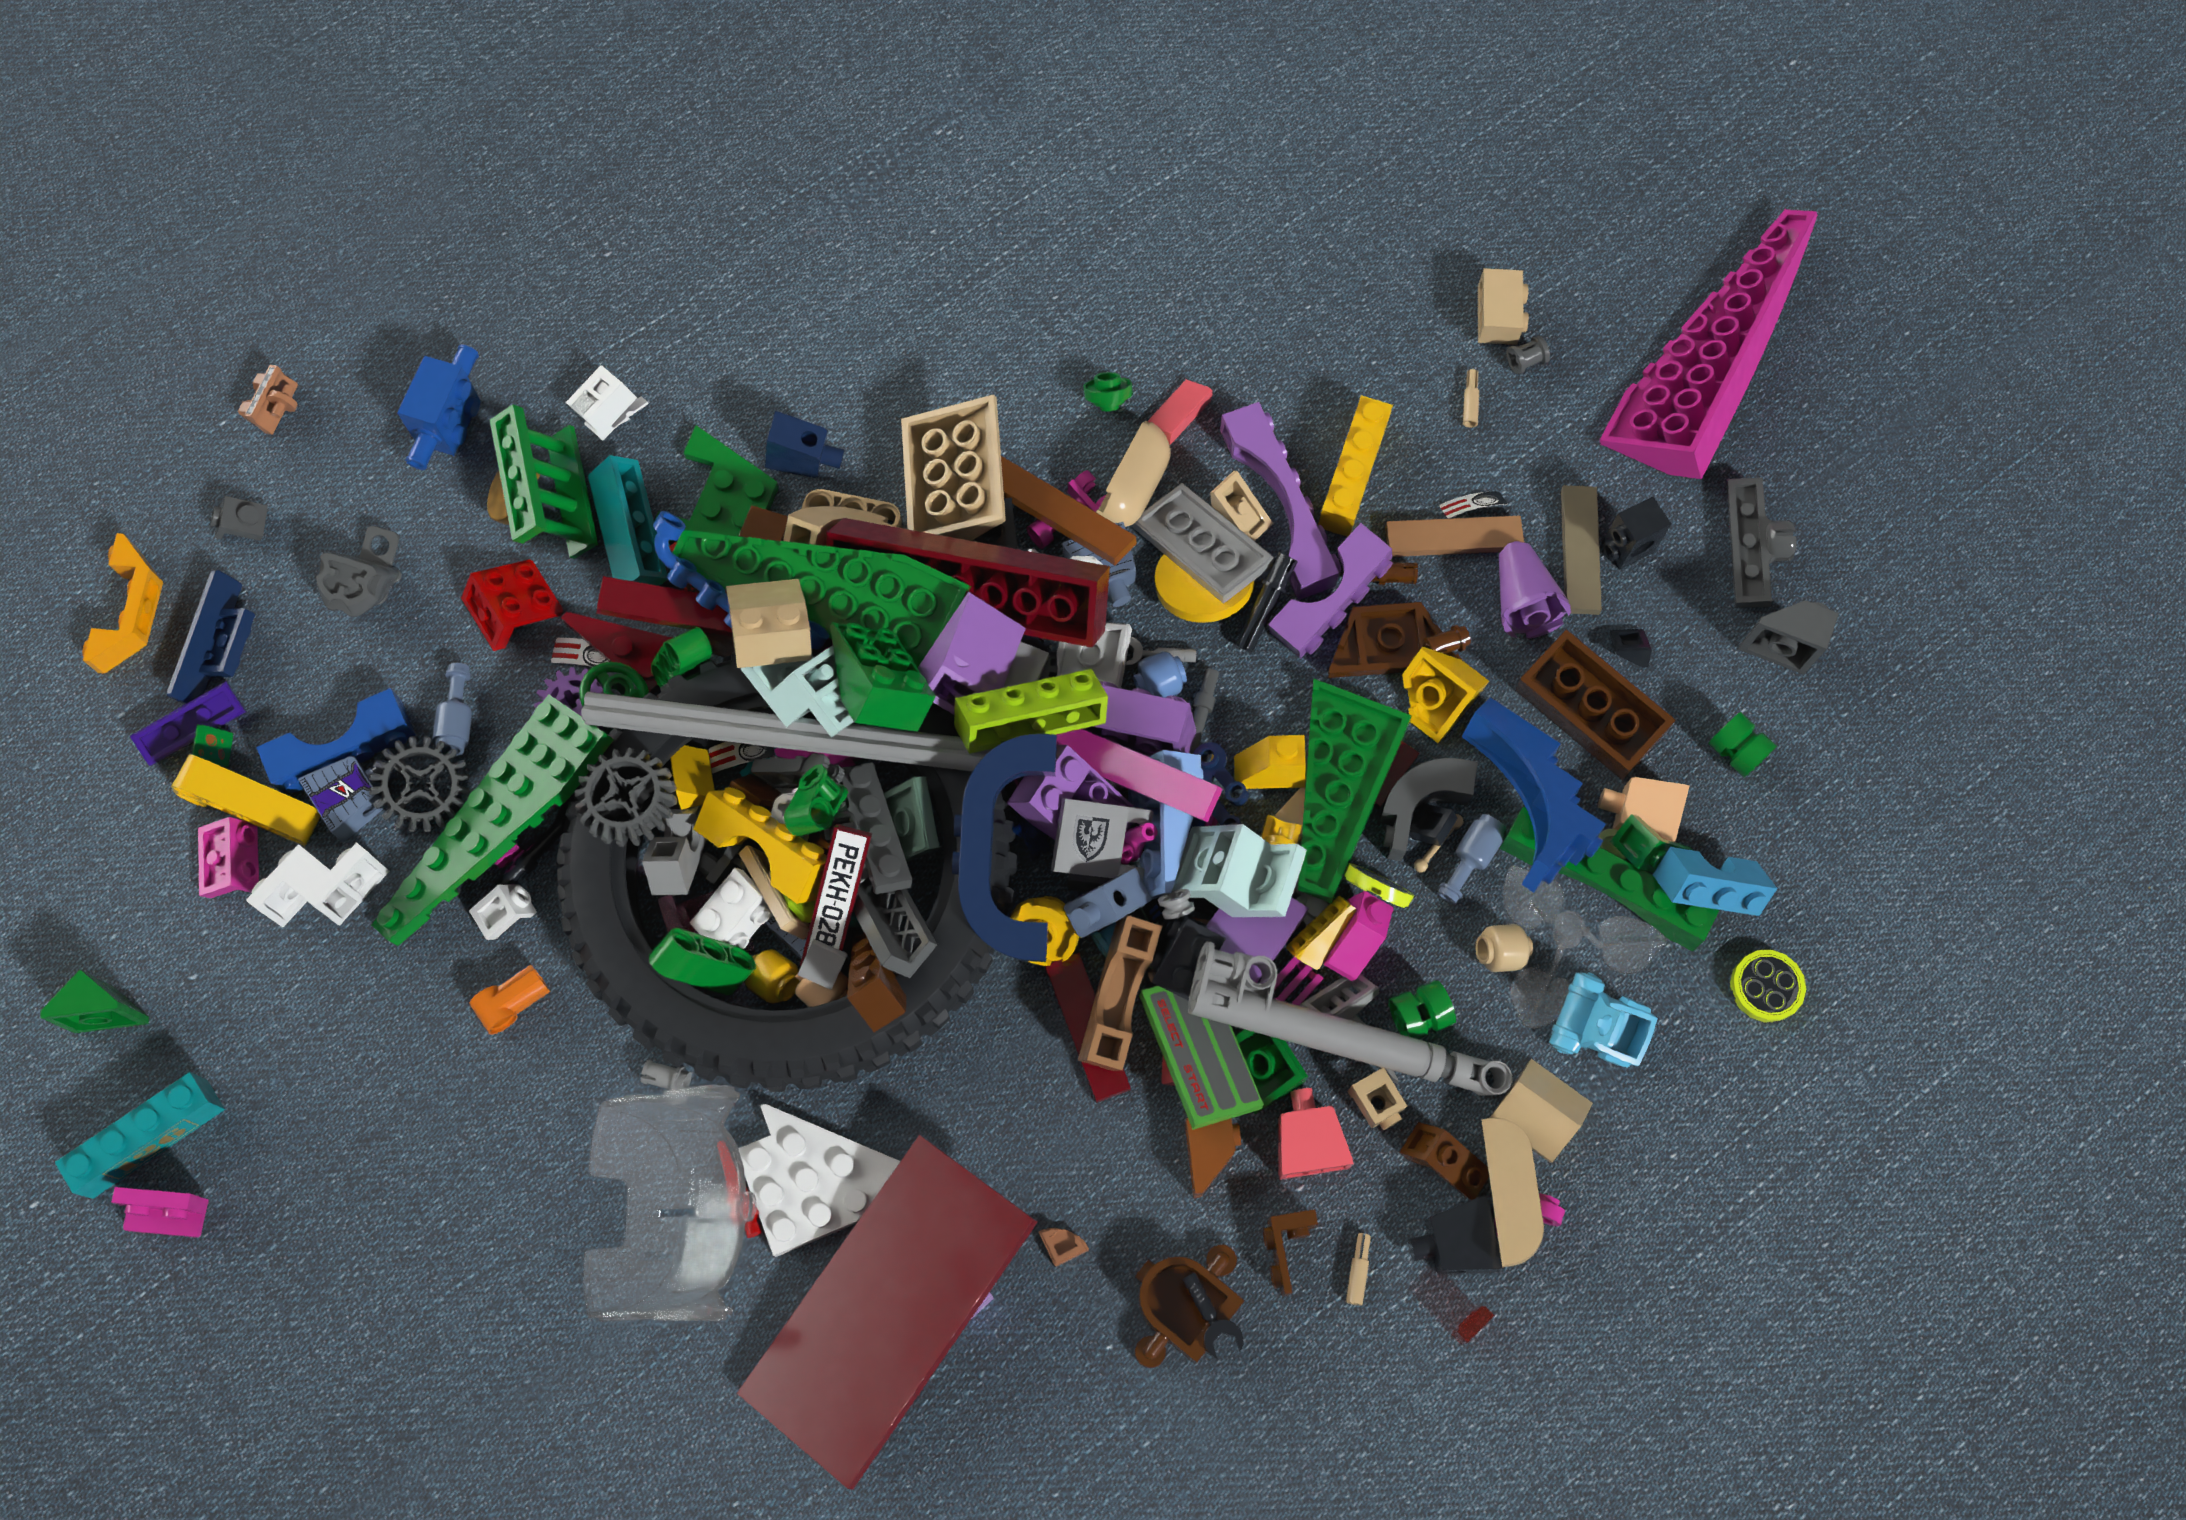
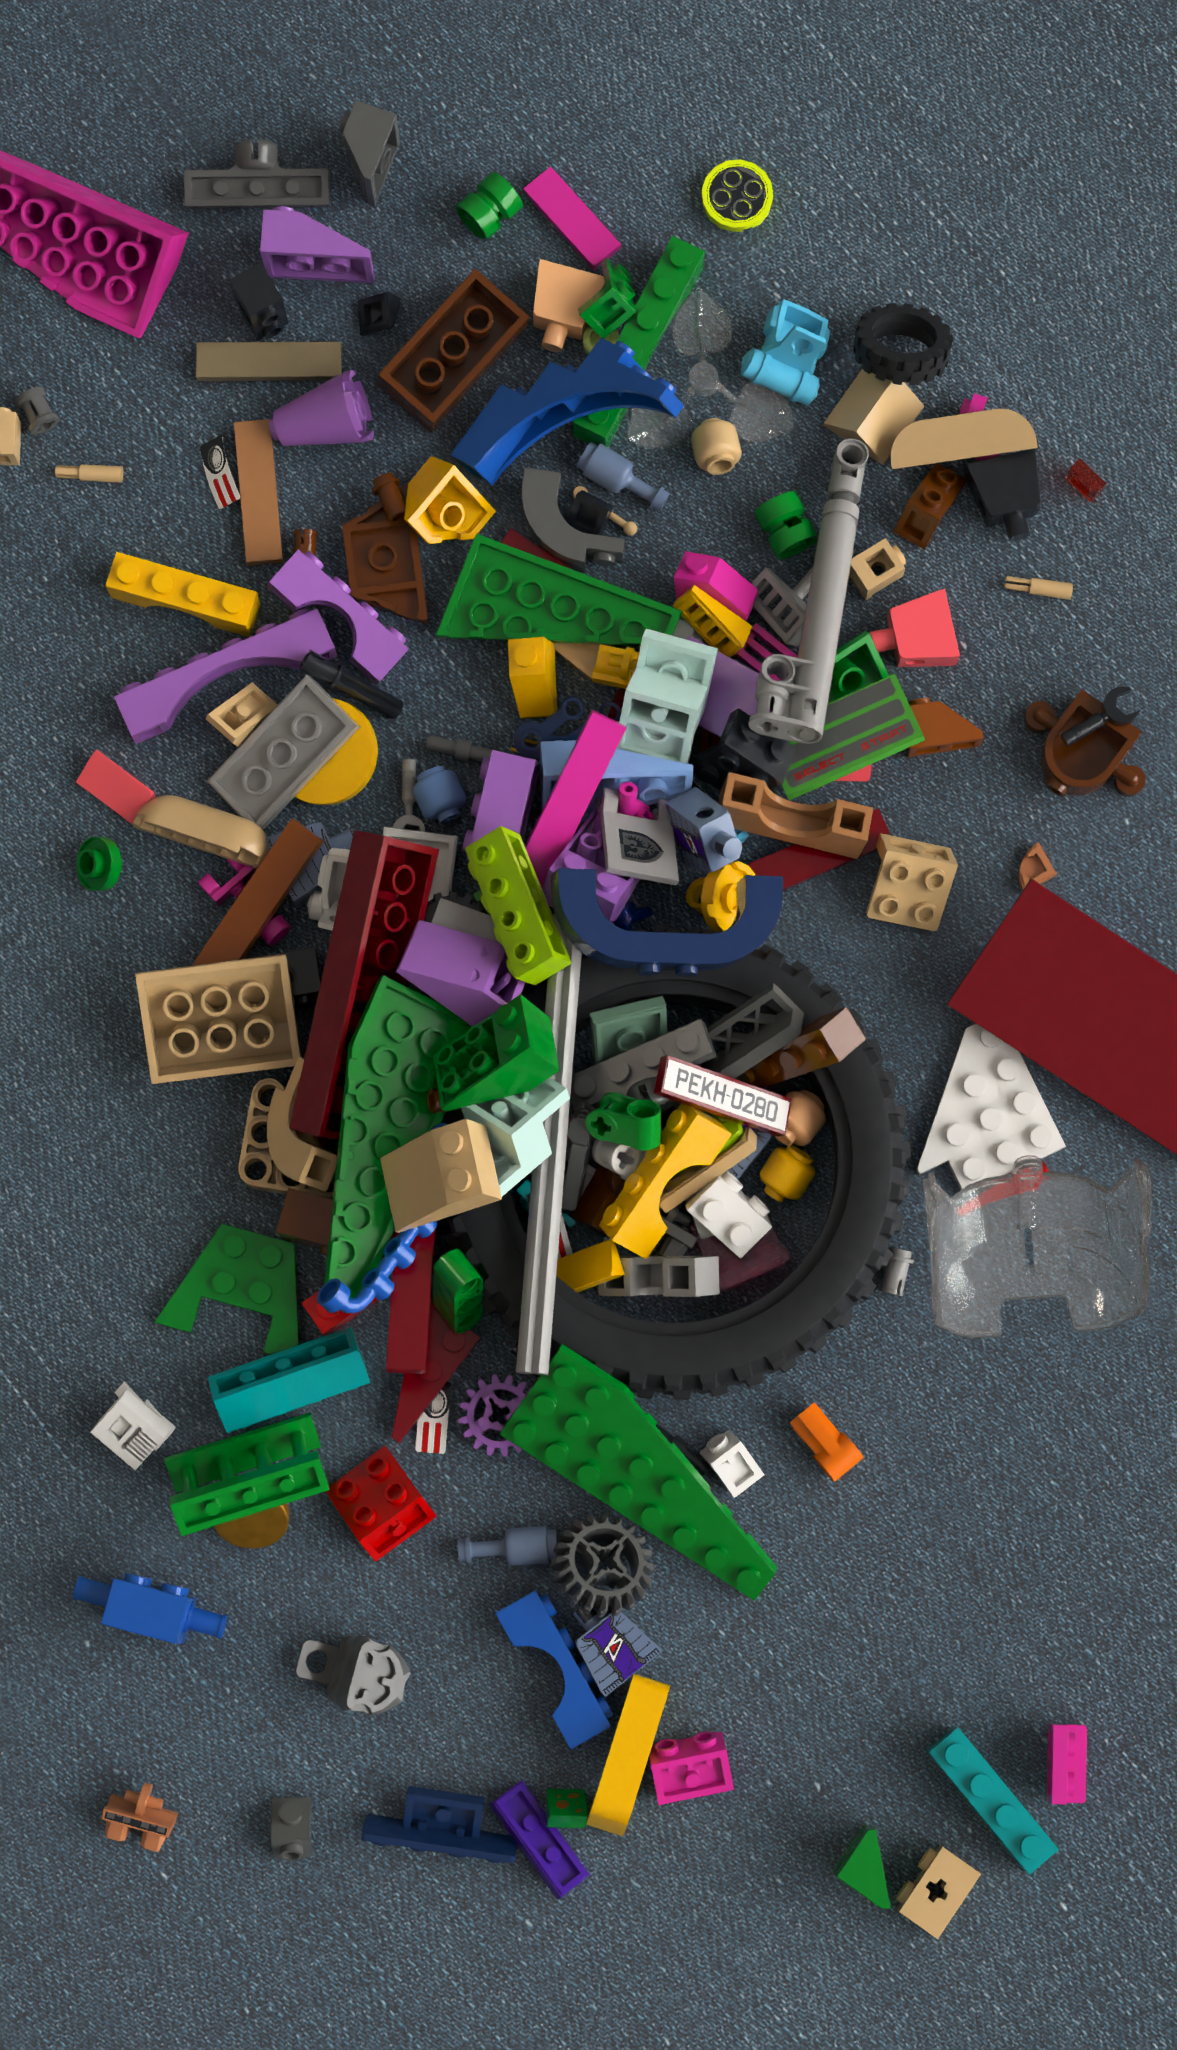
camera: 90 degrees left, 10 degrees up
light orange slope [82,533,163,674] -> none
white bracket [246,842,390,927] -> none
dark grey gear [575,747,677,847] -> none
green piece [579,662,649,728] -> none
green beam [649,928,756,996] -> none
dark blue torso [765,411,845,478] -> none
light grey tile [797,939,848,990] -> none
light grey bush [1158,889,1195,919] -> none
reddish brown bracket [1262,1209,1318,1297] -> none
neon yellow tile [1344,863,1414,908] -> none
dark azure arch [1653,847,1777,916] -> none
none -> medium lavender slope [260,206,375,283]
none -> dark pink tile [523,166,621,271]
none -> black tyre [853,303,953,385]
none -> tan bracket [866,833,958,931]
none -> tan brick [895,1844,981,1939]

